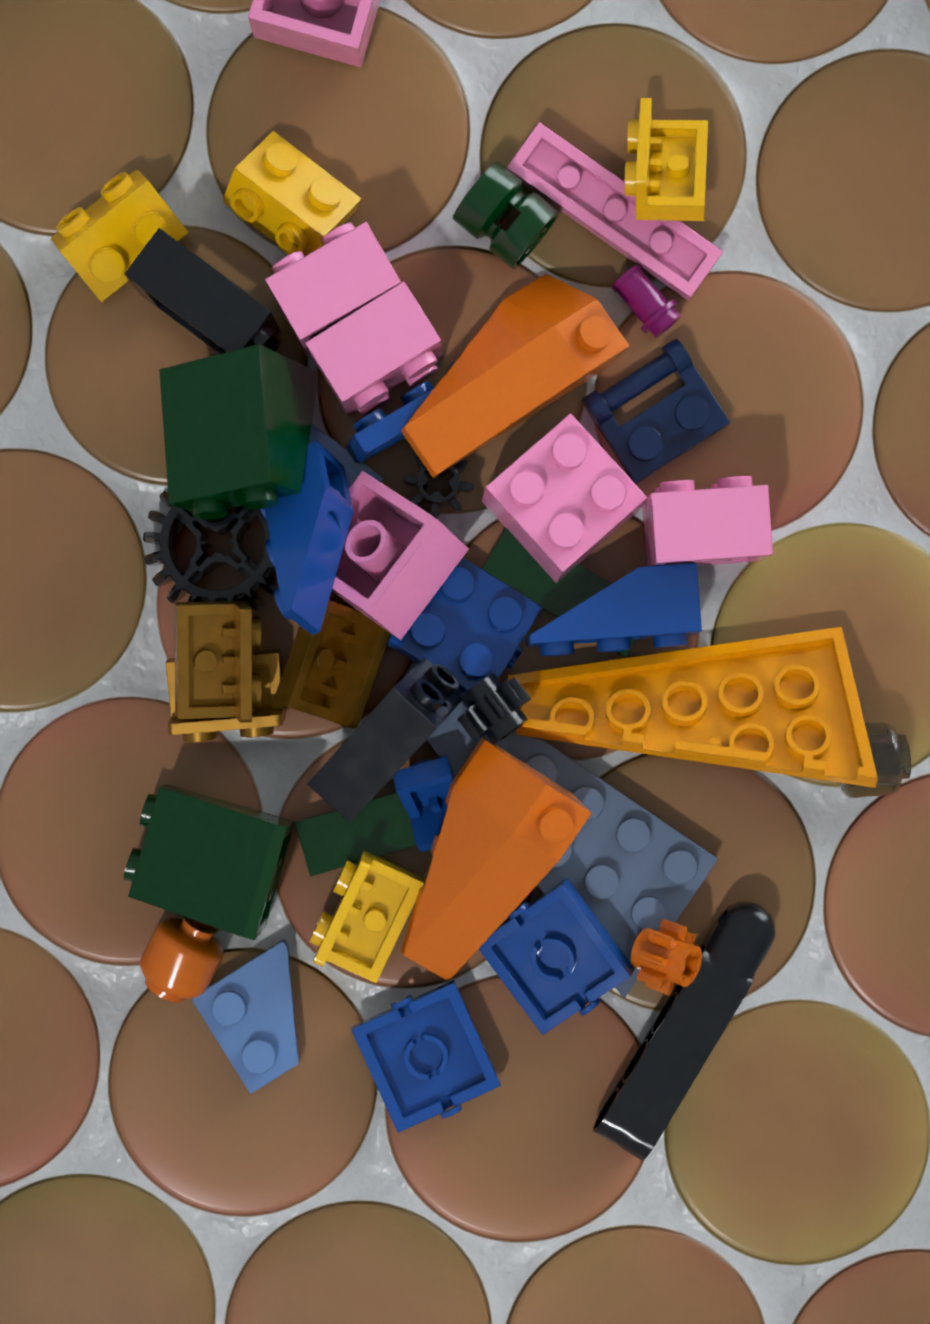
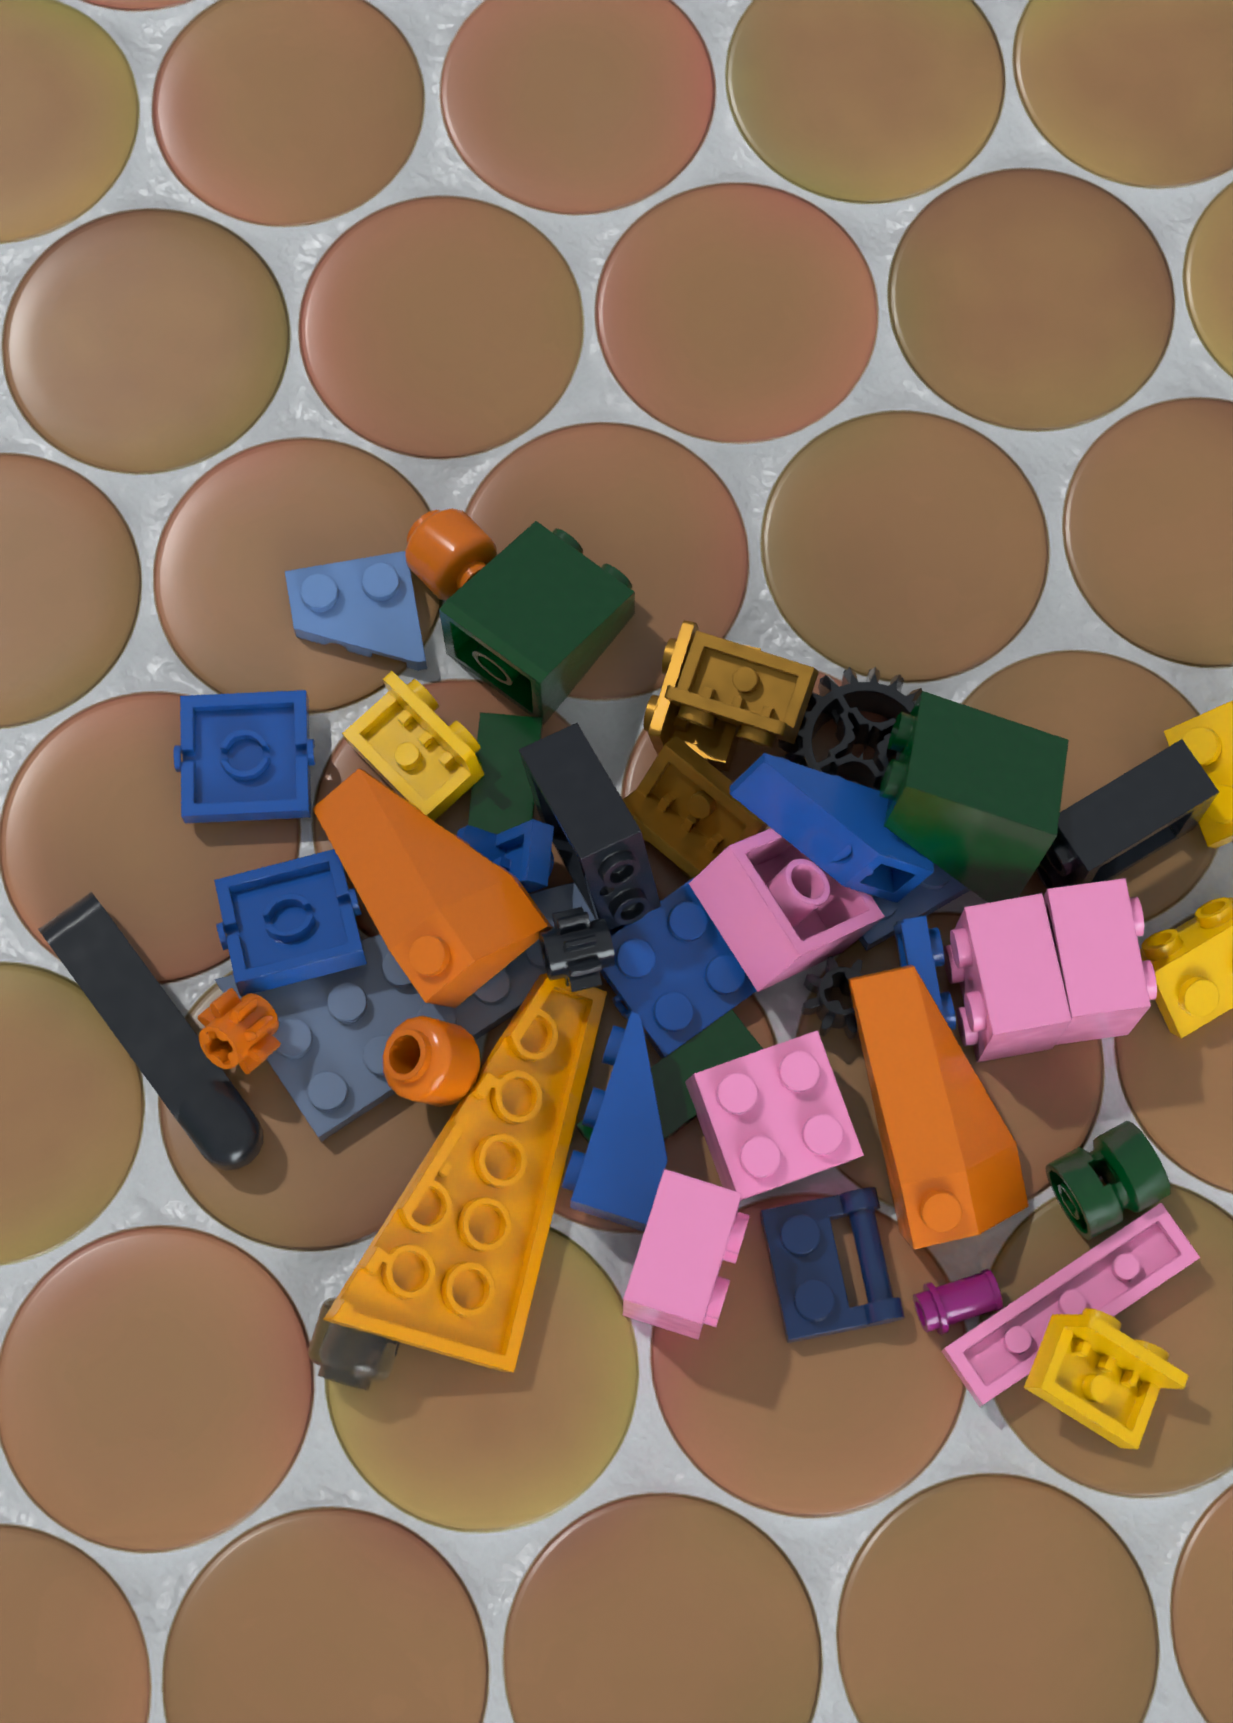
camera: 115 degrees right, 15 degrees down
none -> orange head [383,1016,480,1107]

